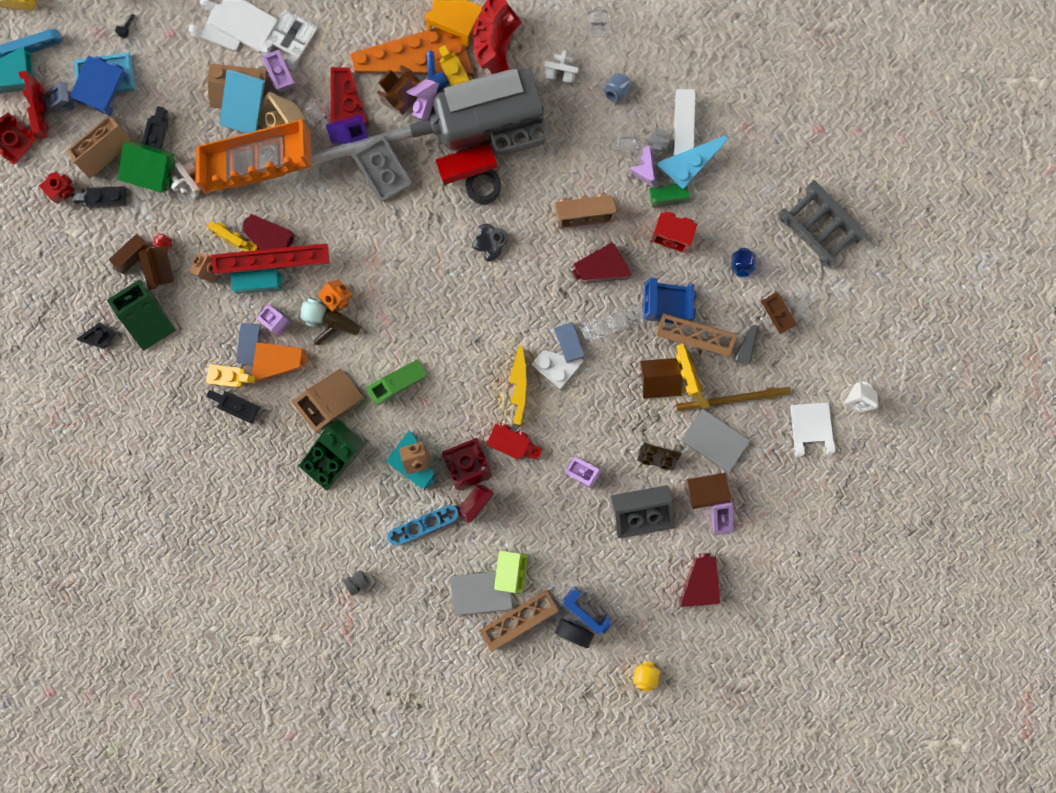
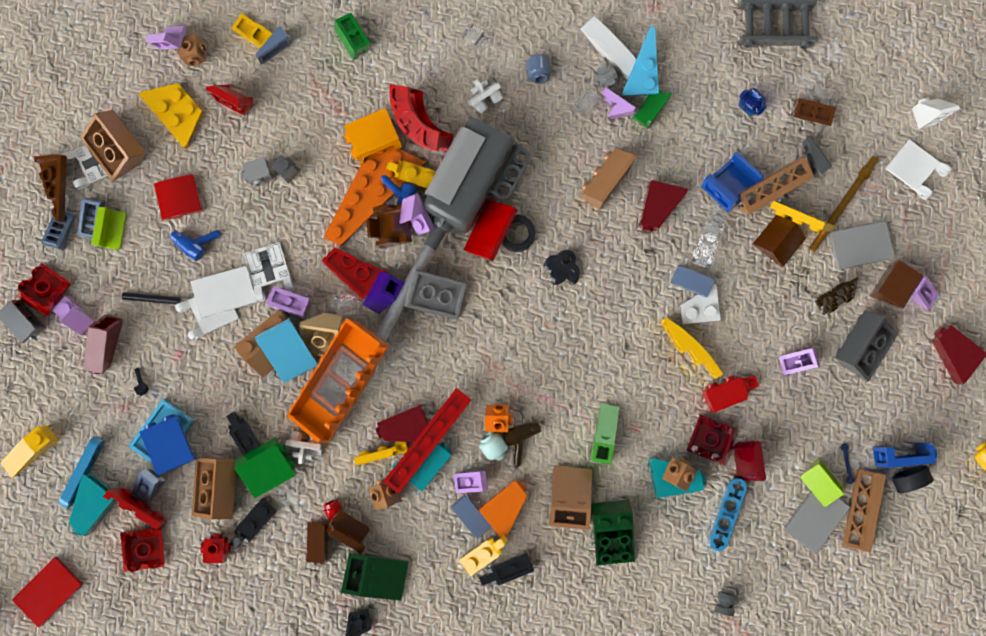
camera: 45 degrees left, 0 degrees up
red brick [650,211,698,254] -> none
none -> dark blue hinge [840,444,854,484]

